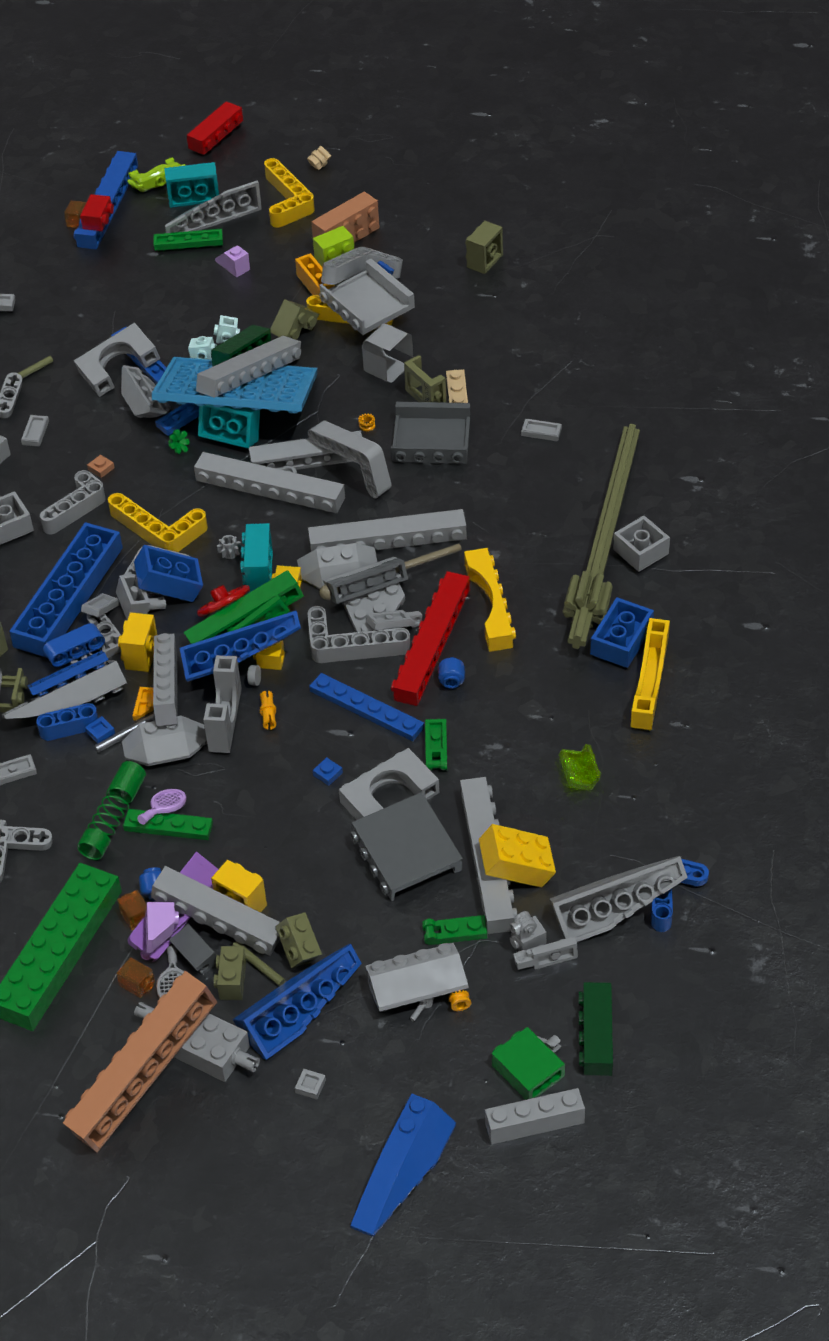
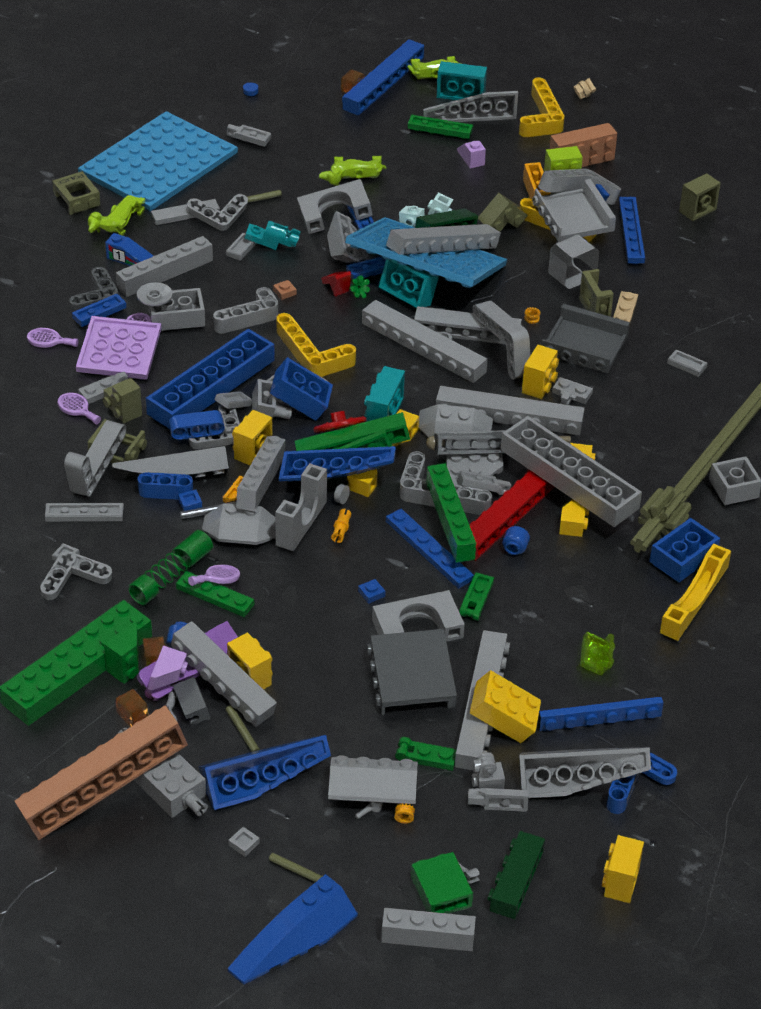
camera: 15 degrees right, 5 degrees down
blue plate [27,650,108,697] -> none
red brick [80,194,114,231] -> none
red brick [186,101,243,155] -> none
olive brick [214,946,247,1000] -> none
light grey gear [217,535,242,559] -> none
olive brick [275,912,322,968] -> none
none -> green slope [104,622,139,684]
none -> teal plate [244,221,301,250]
none -> olive bar [269,853,323,882]
none -> lime animal [319,156,387,186]
none -> red slope [321,271,351,296]
none -> green brick [426,463,476,563]
none -> light grey brick [501,416,642,527]
none -> yellow brick [522,345,559,399]
none -> blue plate [538,697,663,731]
none -> light grey hinge [552,377,593,405]
none -> yellow brick [601,835,644,903]
none -> blue plate [619,197,645,264]

